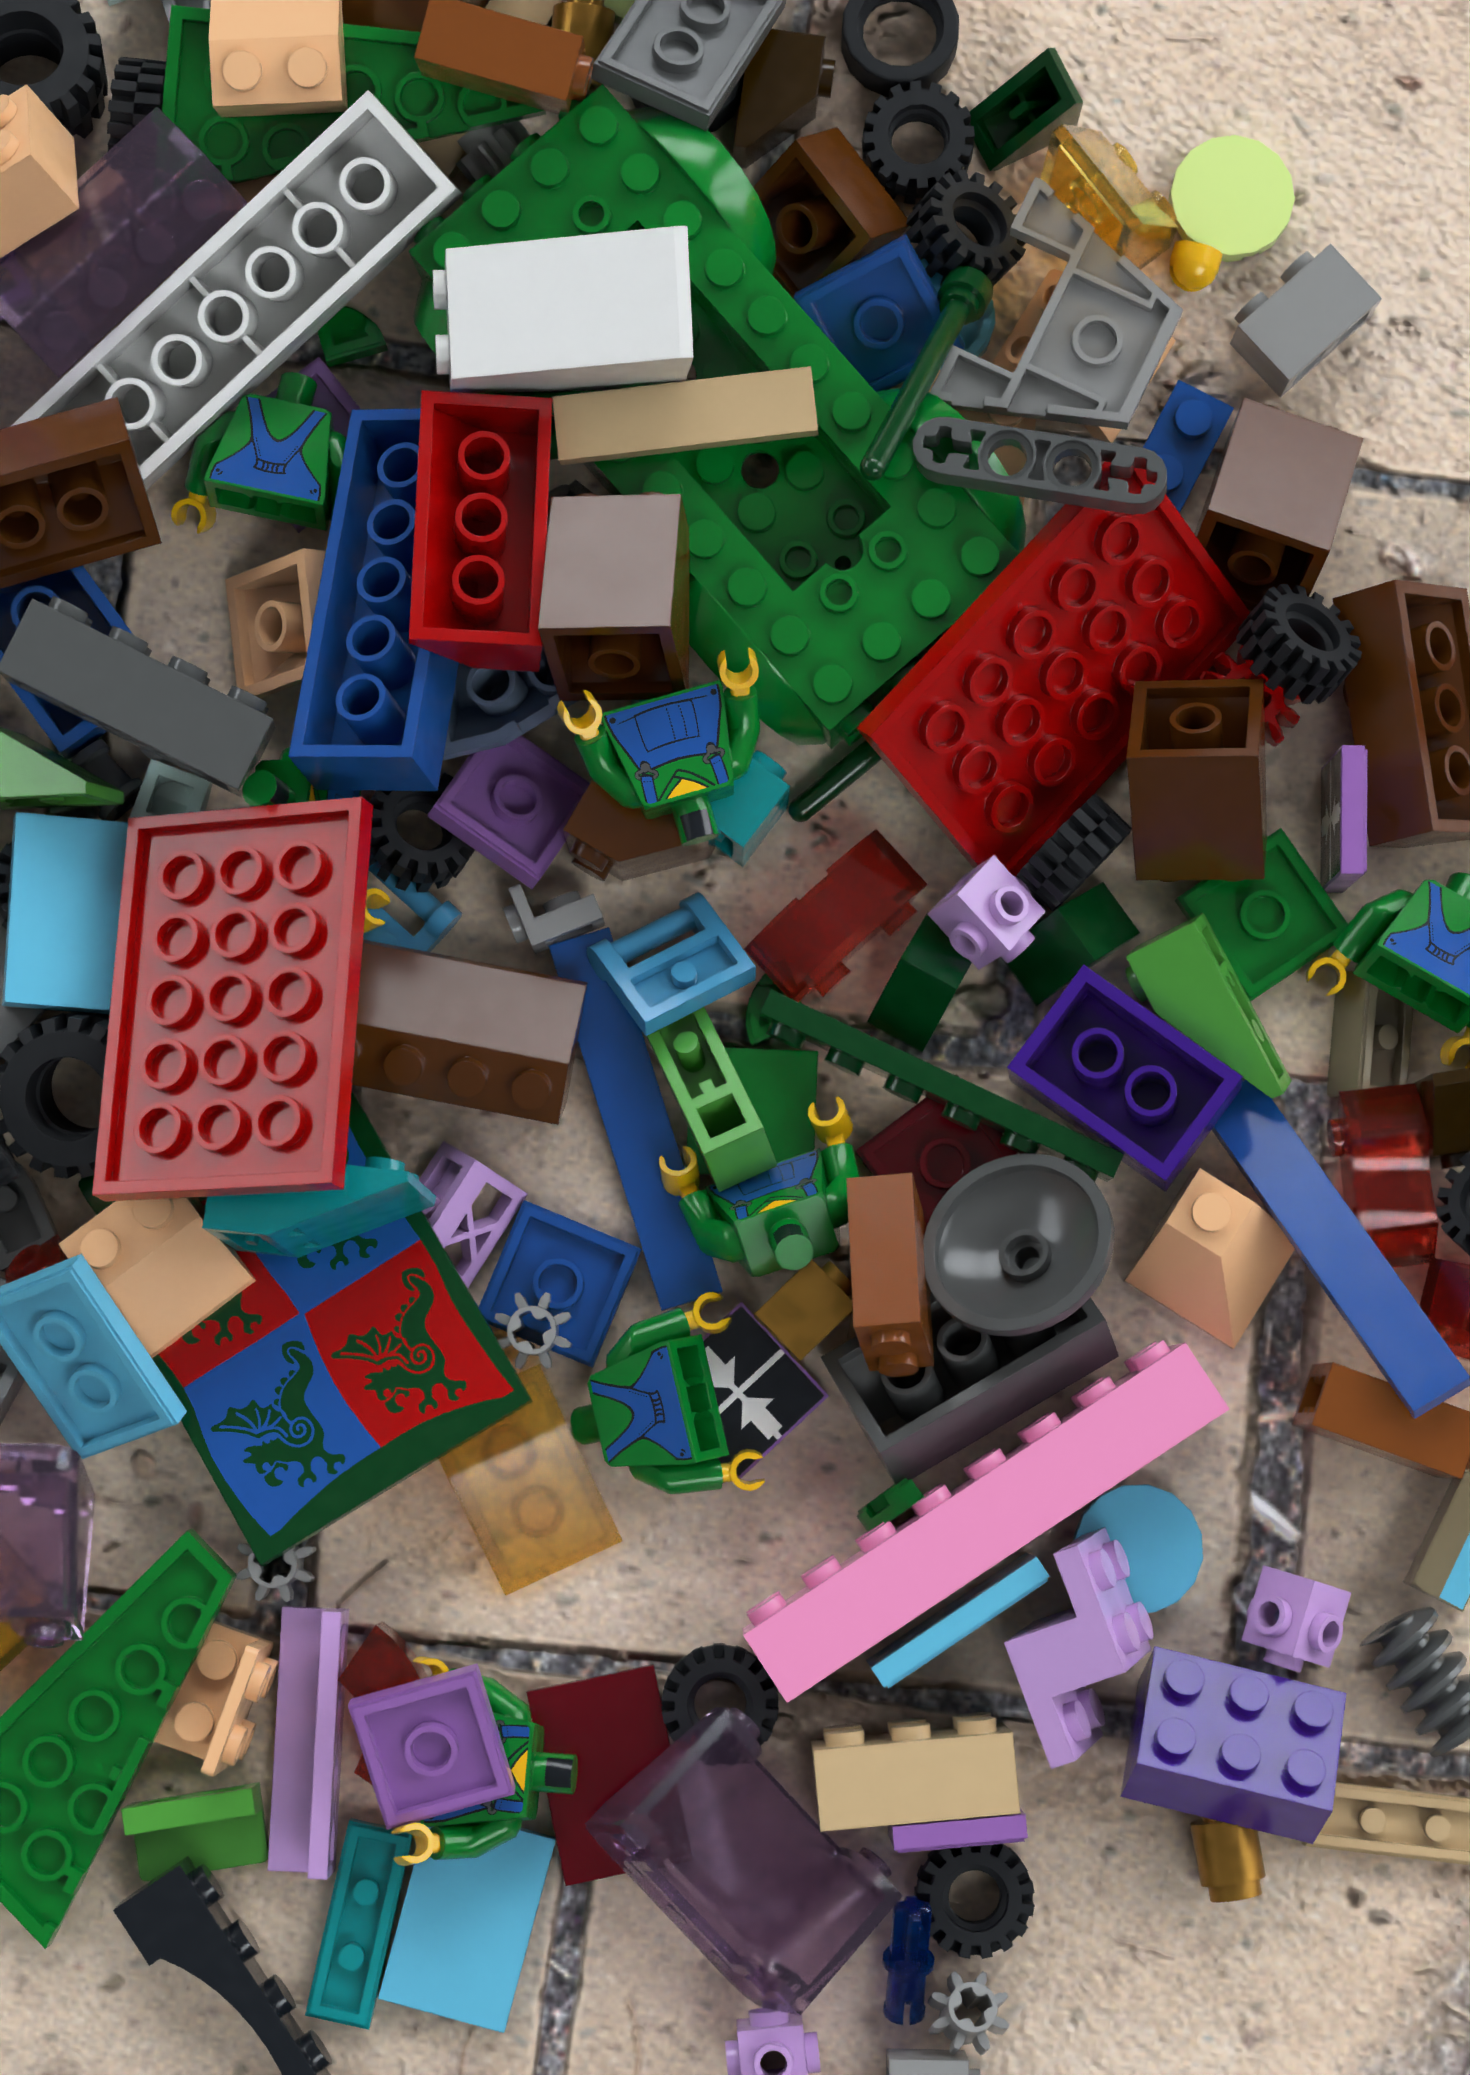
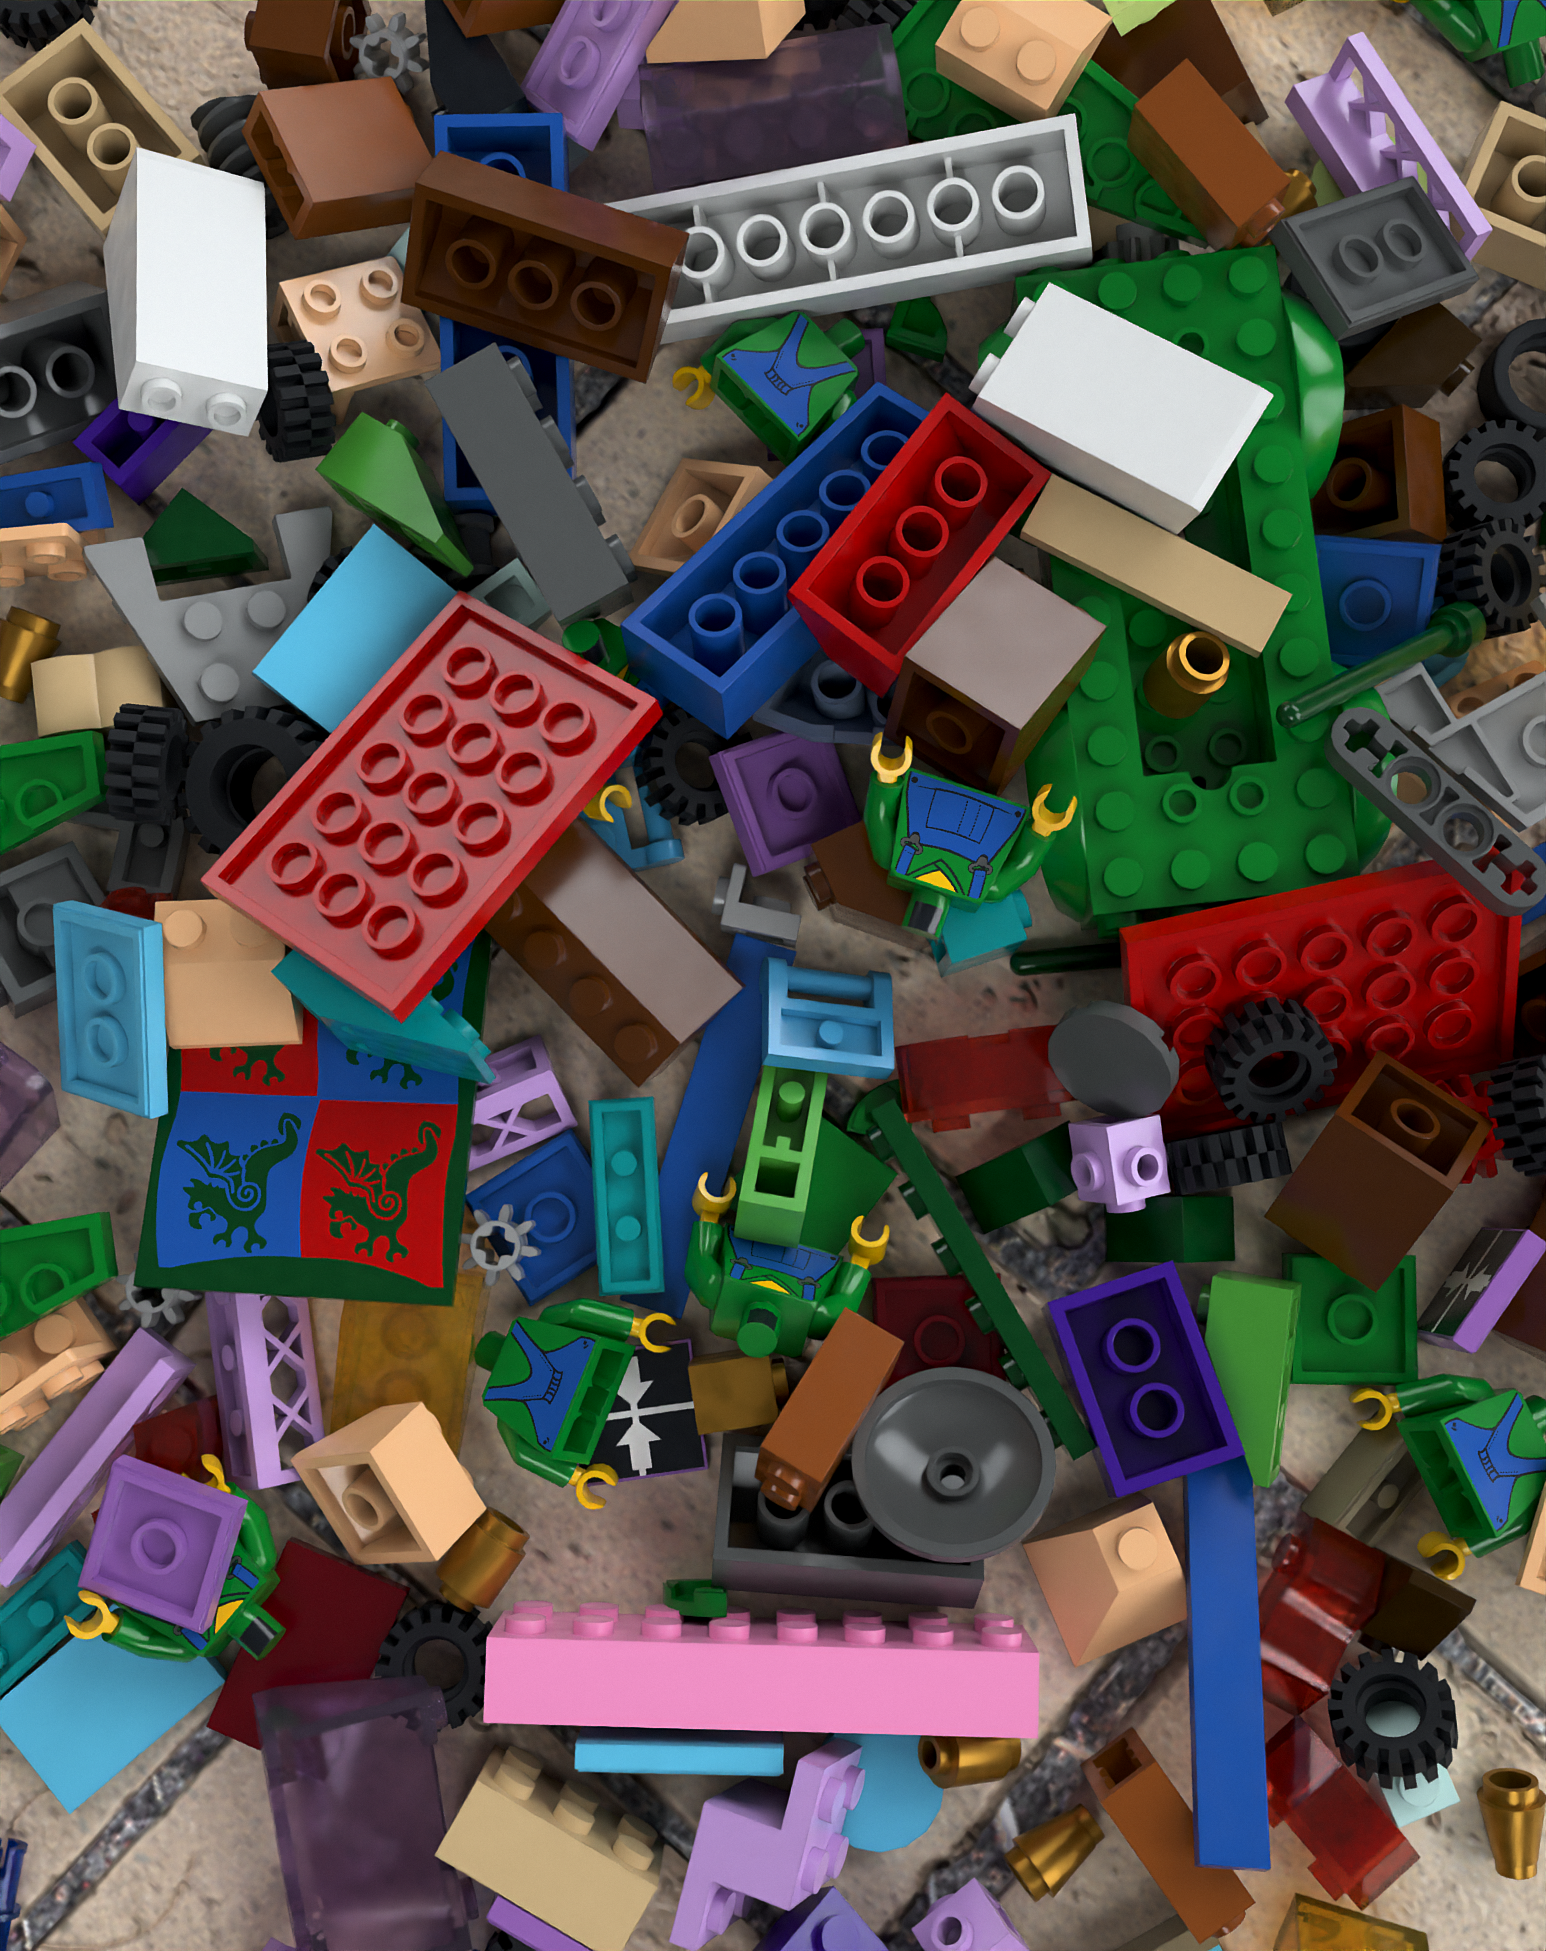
camera: 35 degrees right, 0 degrees up
none -> lavender fence [205,1292,325,1490]
none -> light nougat slope [290,1401,486,1565]
none -> pearl gold brick [436,1507,530,1612]
none -> teal tile [588,1096,666,1296]
none -> pearl gold brick [918,1735,1021,1789]
none -> pearl gold cone [1003,1803,1105,1902]
none -> dark grey tile [1048,1000,1179,1118]
none -> pearl gold brick [1143,631,1230,719]
none -> black tyre [1204,997,1337,1124]

